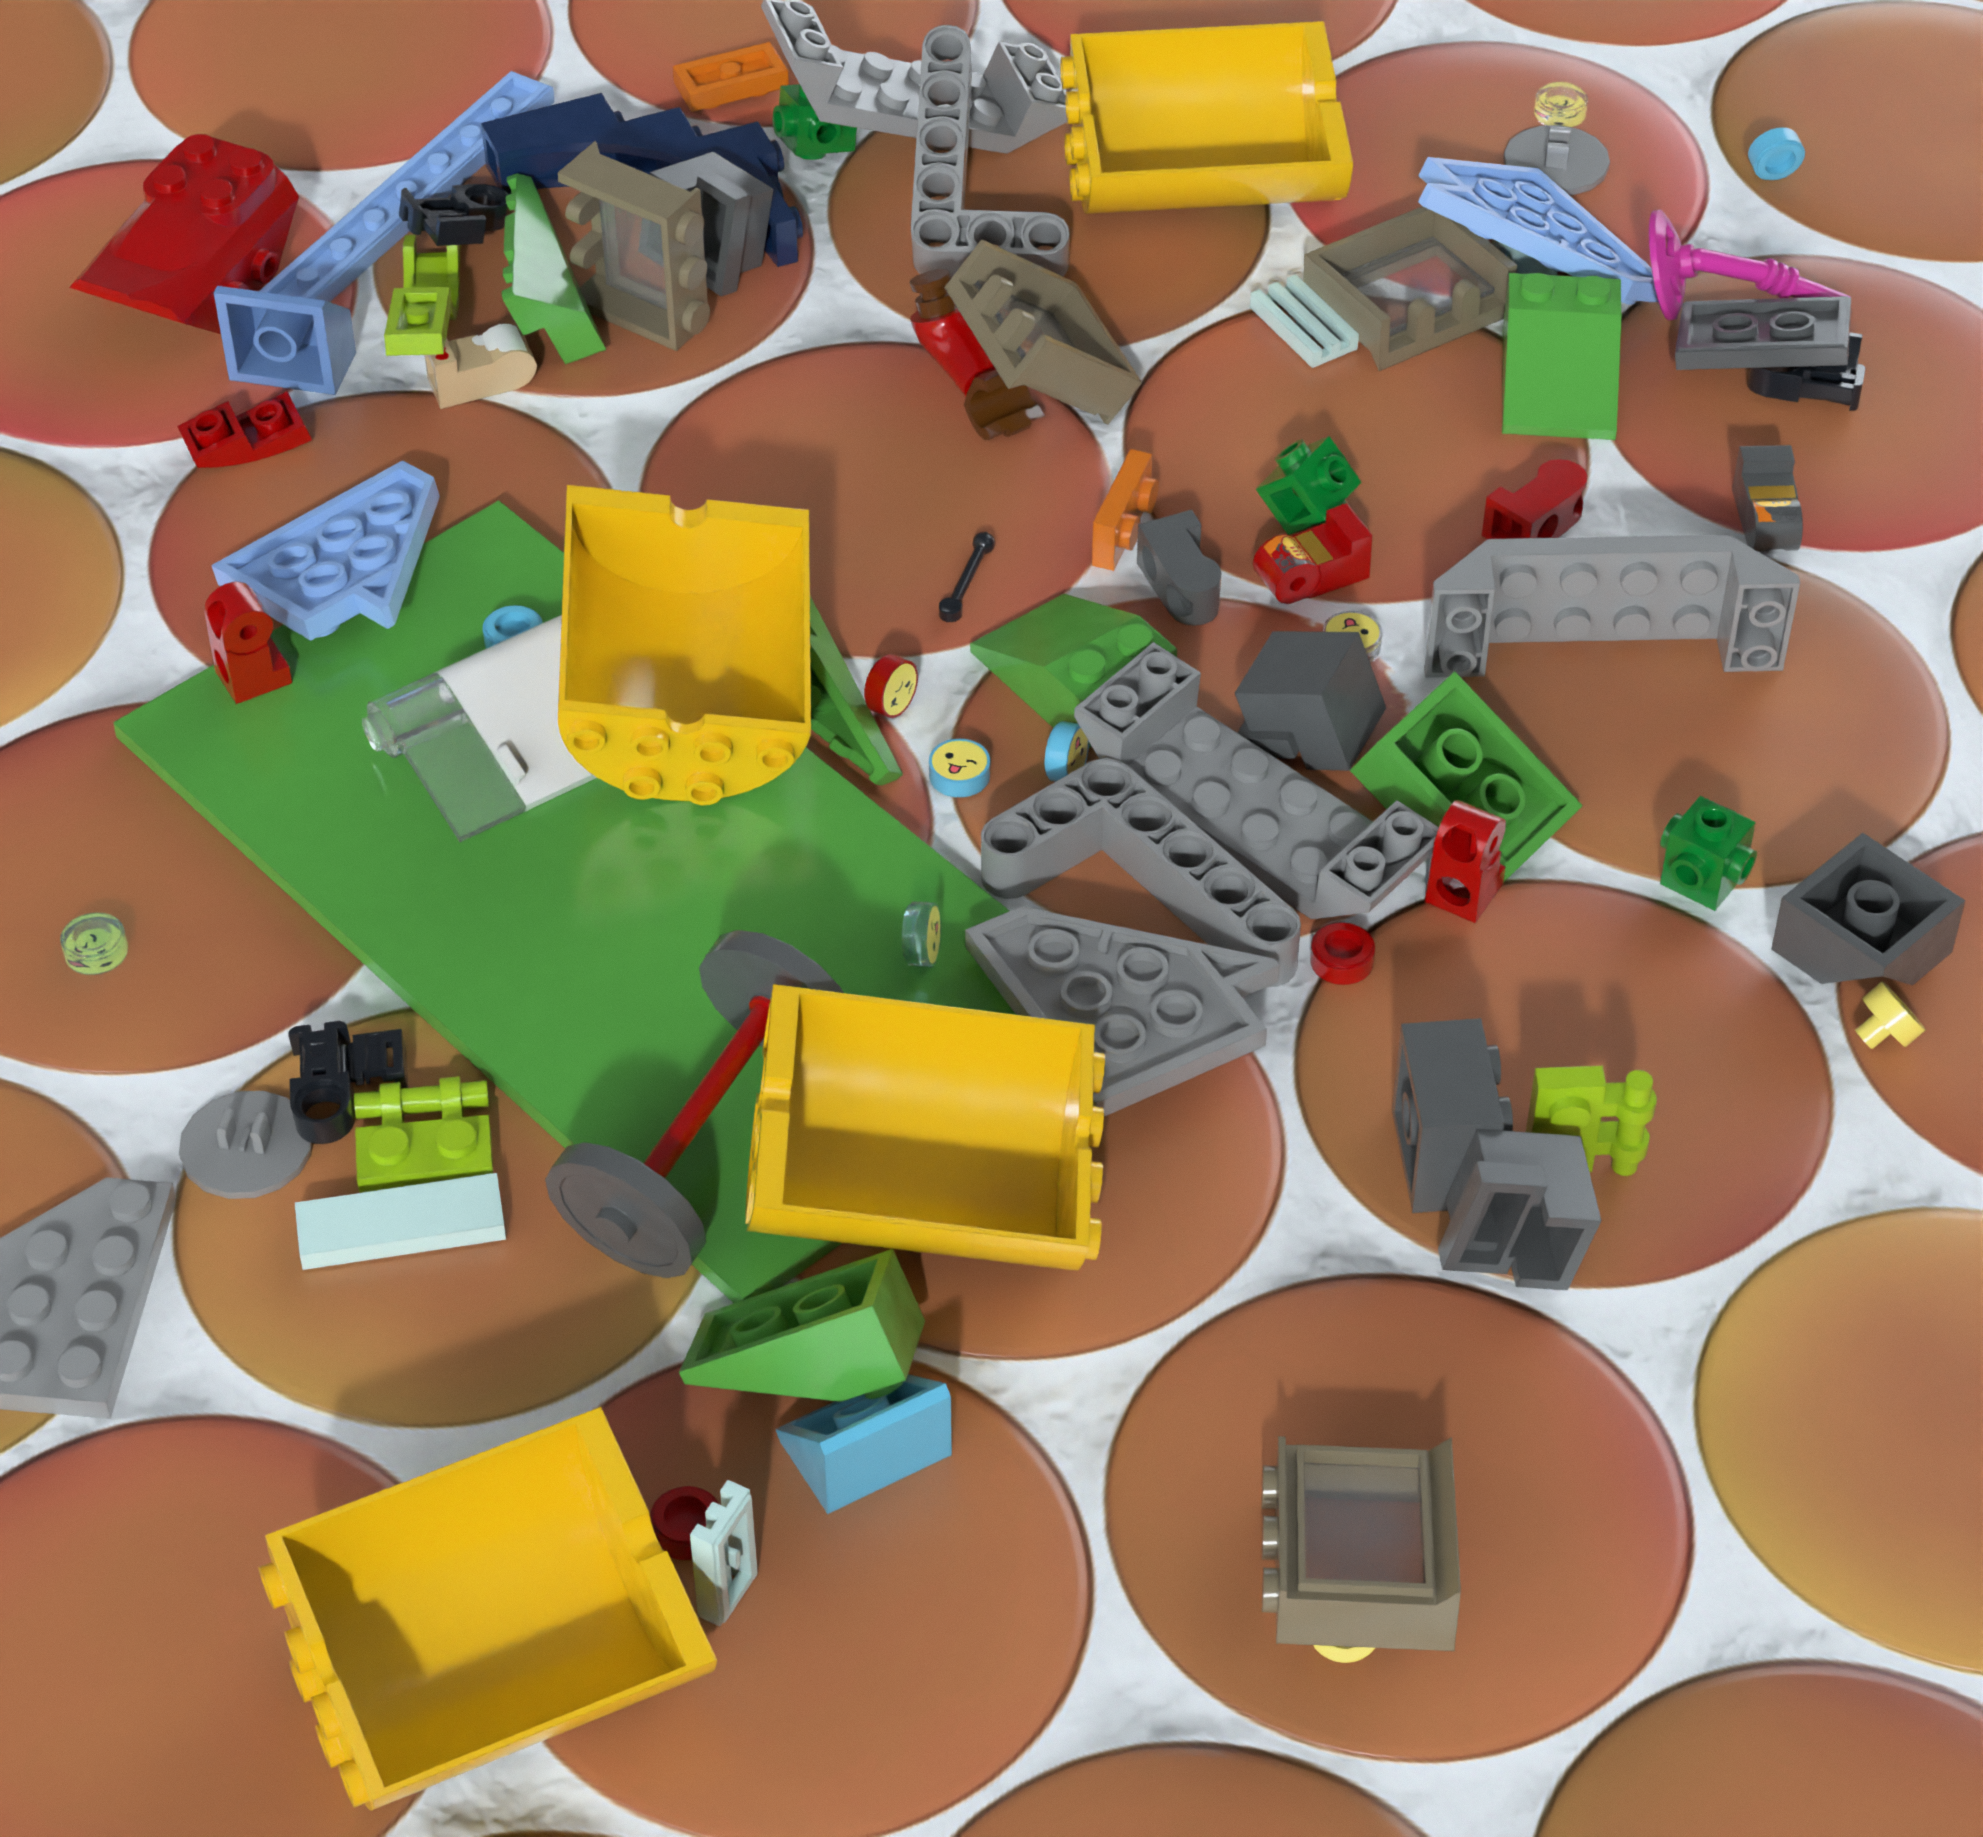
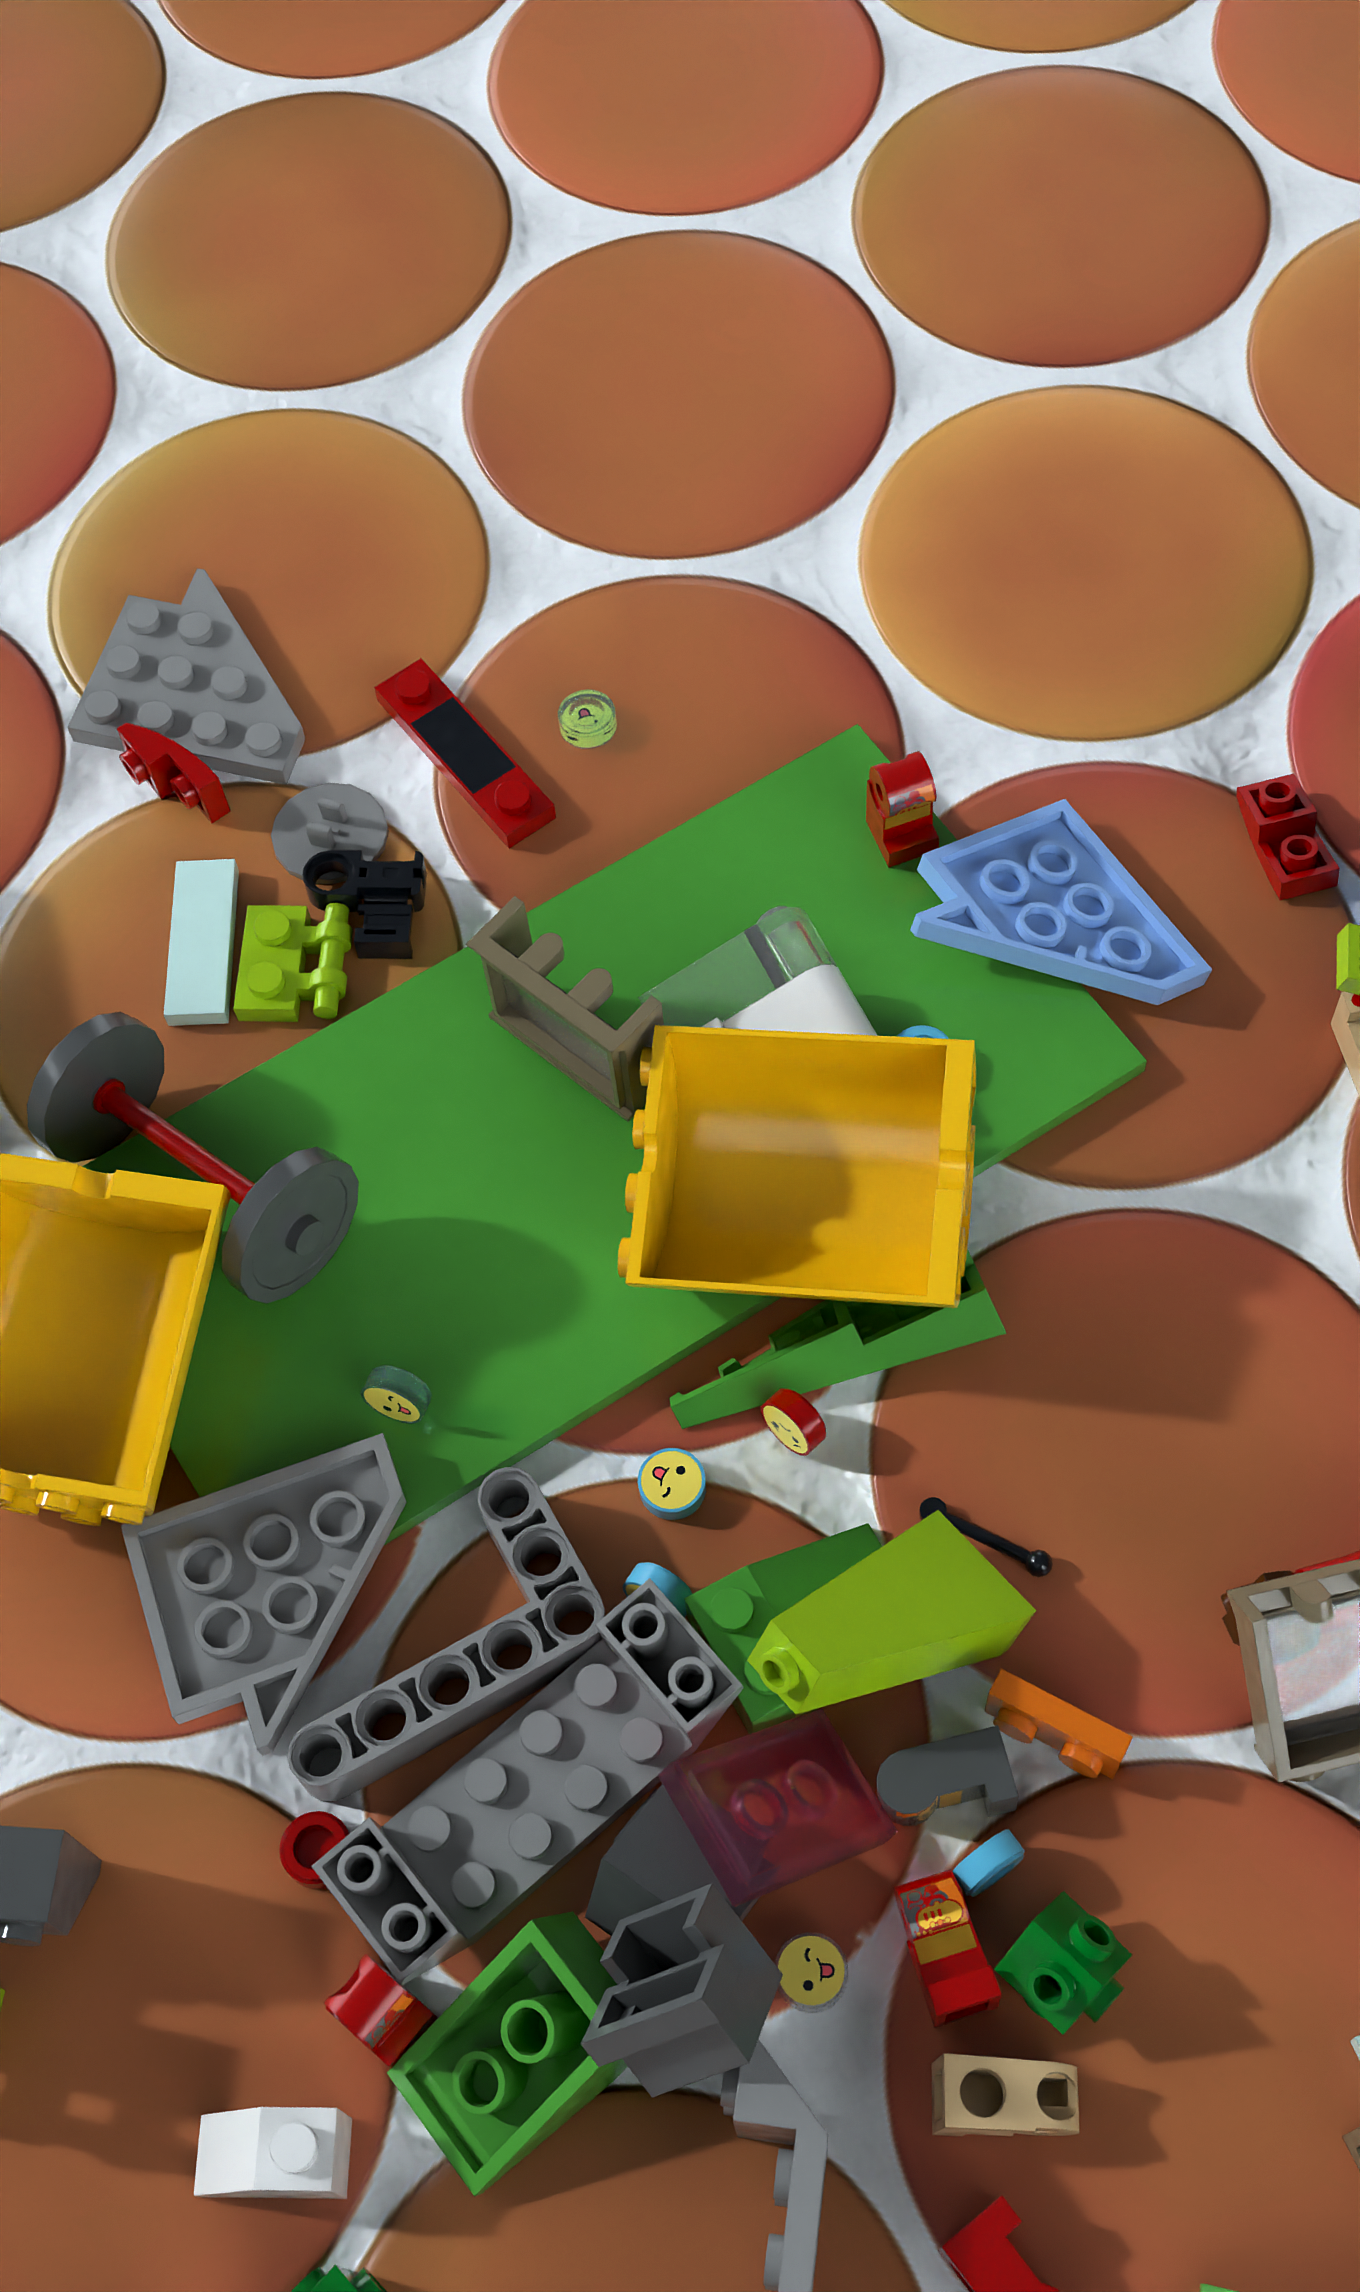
camera: 105 degrees right, 15 degrees up
none -> red slope [116,722,231,823]
none -> white slope [194,2107,352,2199]
none -> red plate [374,658,556,849]
none -> dark tan window [465,896,664,1122]
none -> dark grey plate [581,1883,783,2097]
none -> clear pink tile [658,1708,898,1907]
none -> lime slope [747,1510,1036,1714]
none -> tan leg [932,2053,1079,2136]
none -> medium azure tile [952,1829,1025,1897]

